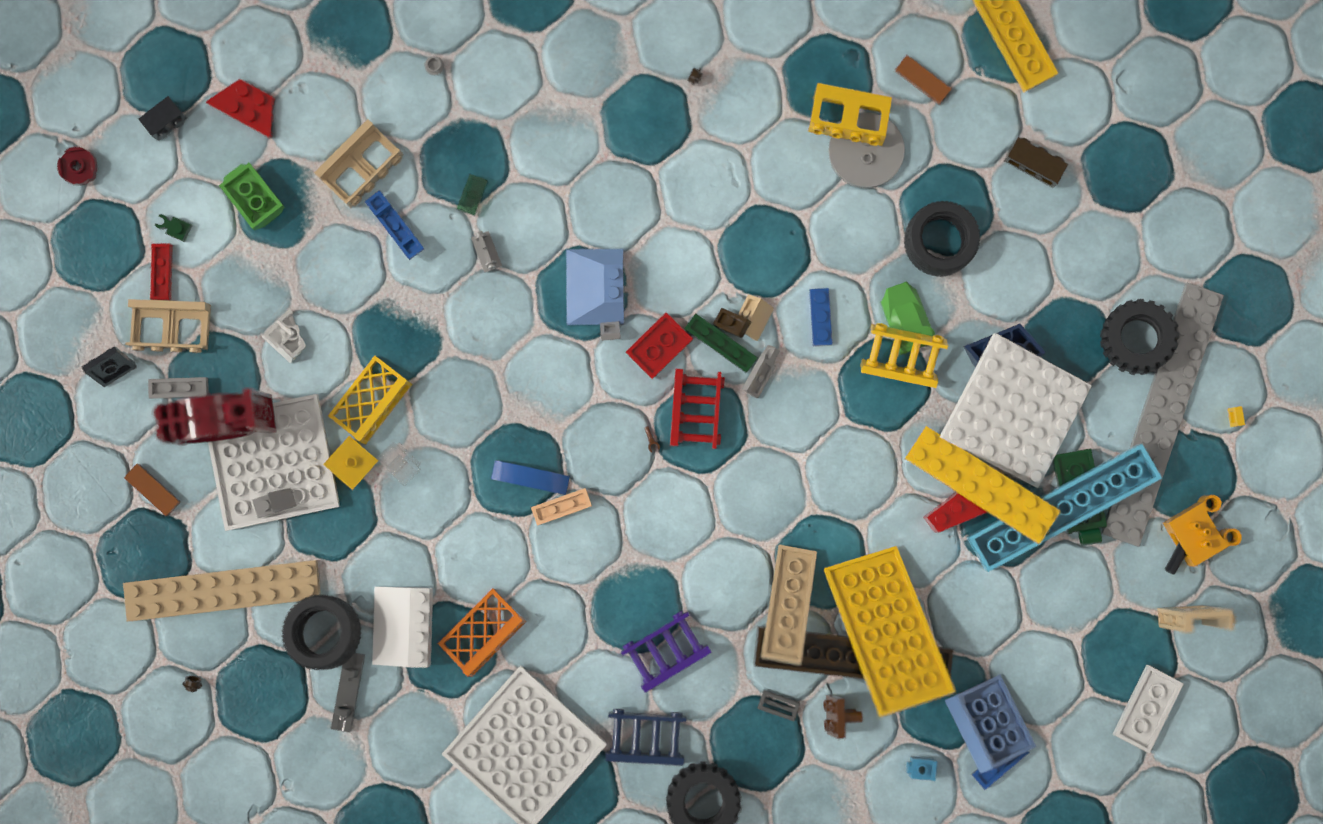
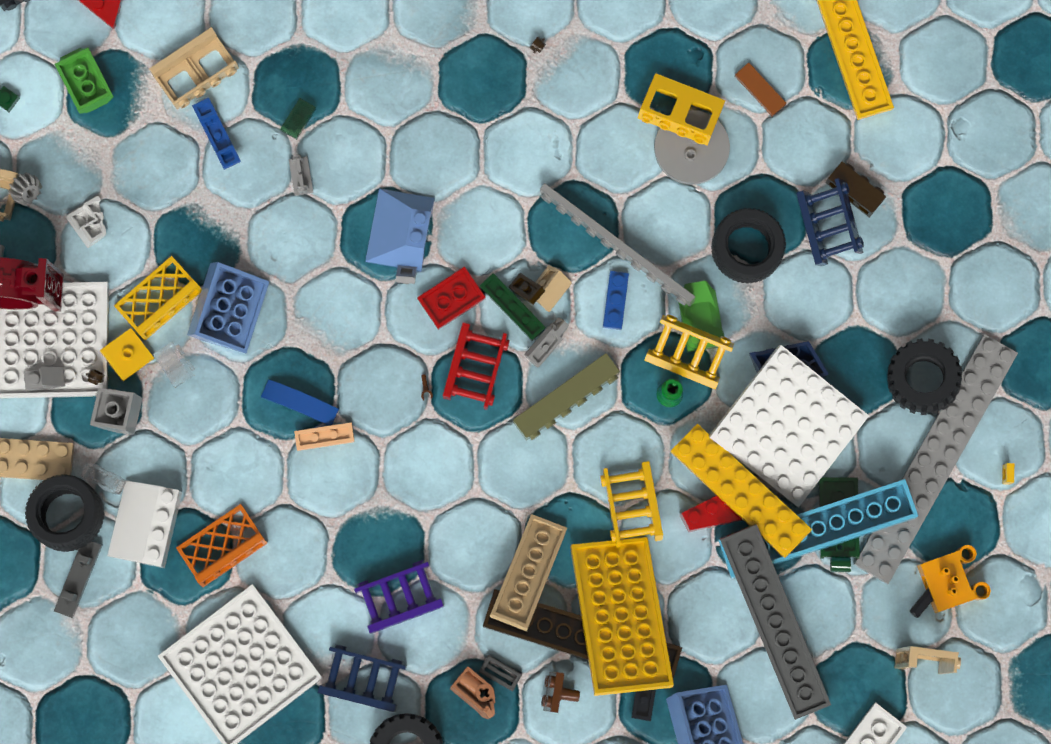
camera: 10 degrees right, 5 degrees down
none -> light grey gear [8,172,42,206]
none -> clear brick [81,463,126,495]
none -> dark brown plate [86,368,104,385]
none -> light grey slope [90,388,143,435]
none -> medium blue slope [187,262,269,354]
none -> nougat piece [450,667,495,719]
none -> olive brick [513,353,620,441]
none -> light grey plate [540,183,695,307]
none -> yellow fence [600,461,663,548]
none -> black plate [631,689,656,721]
none -> green plant [656,379,683,407]
none -> dark grey plate [720,524,831,720]
none -> dark blue fence [796,178,864,266]

